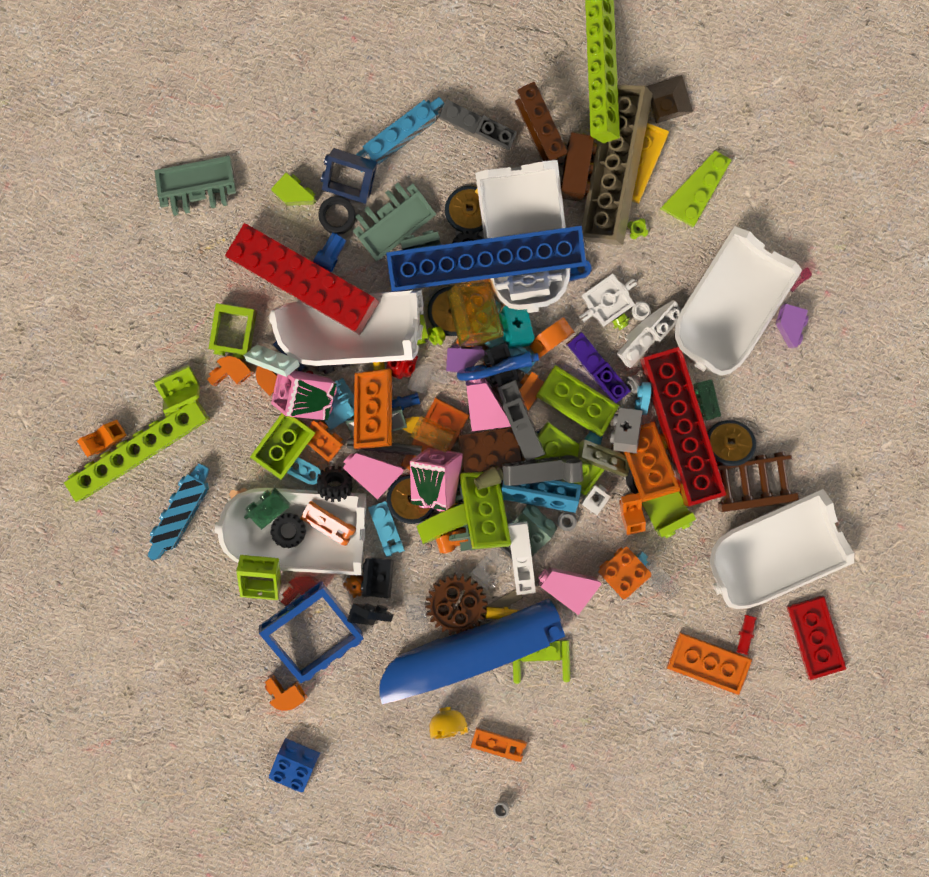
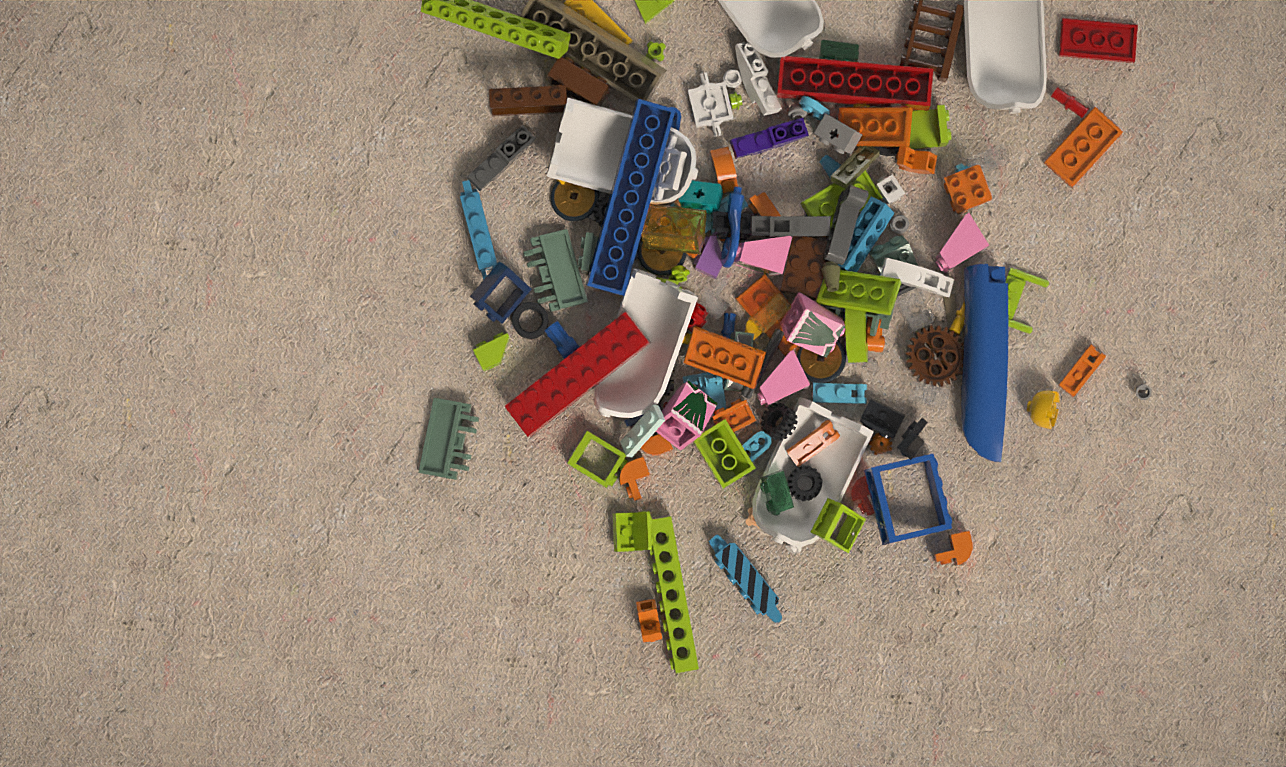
camera: 65 degrees left, 5 degrees down
blue bracket [269,738,320,792] -> none
lime tile [536,365,620,437] -> none
pearl gold wheel [707,420,756,466] -> none

